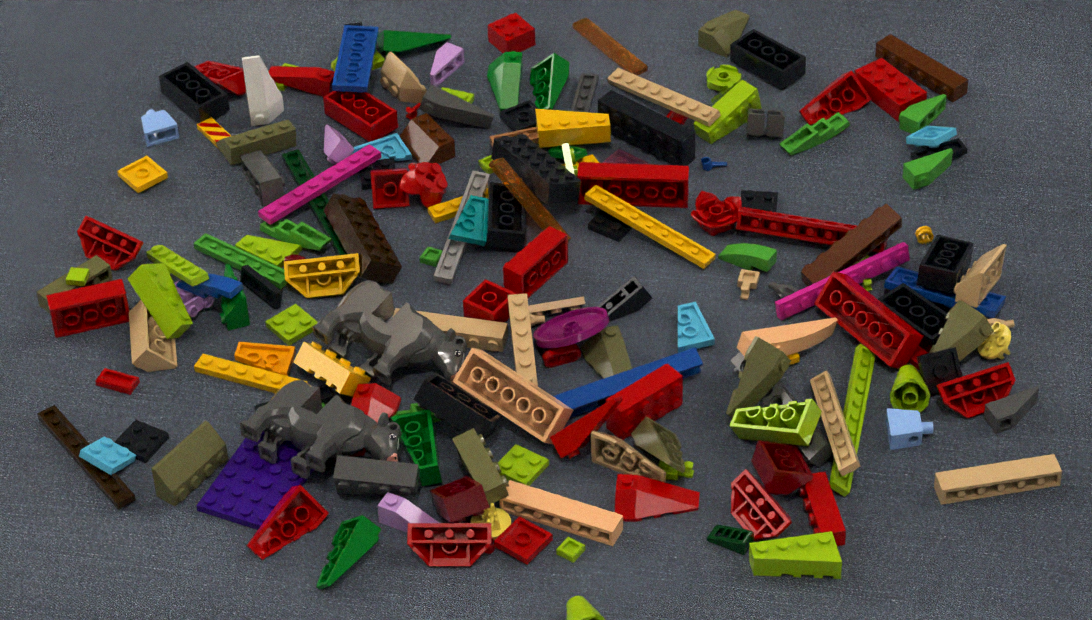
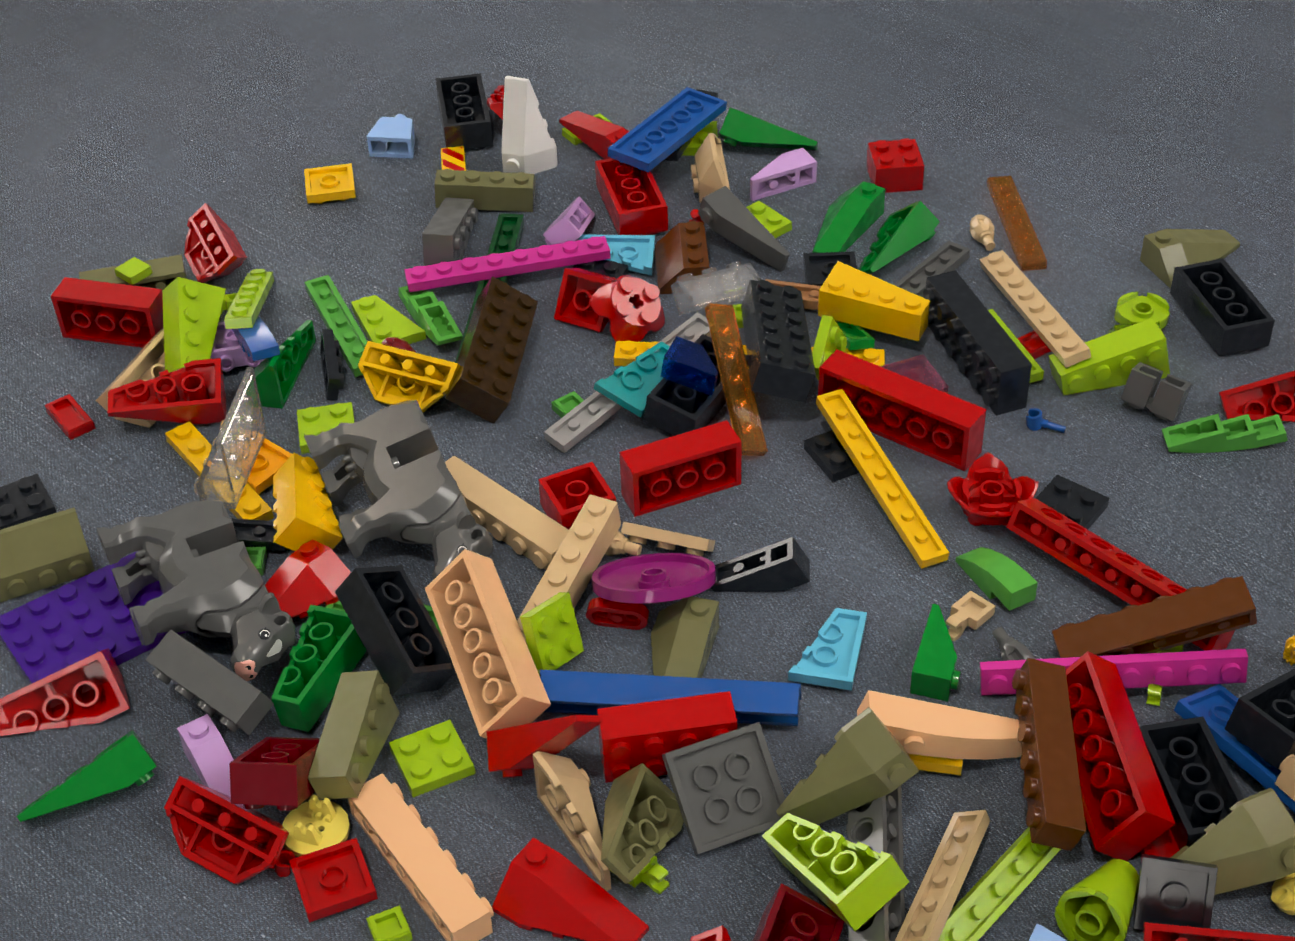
camera: 30 degrees right, 0 degrees up
none -> red wedge [107,358,227,424]
none -> clear slope [194,367,267,509]
none -> lime plate [520,592,584,676]
none -> clear blue slope [660,336,718,396]
none -> dark grey plate [662,722,786,855]
none -> clear slope [671,261,762,316]
none -> green slope [910,604,961,702]
none -> tan piece [970,214,995,251]
none -> reddish brown brick [1012,658,1086,851]

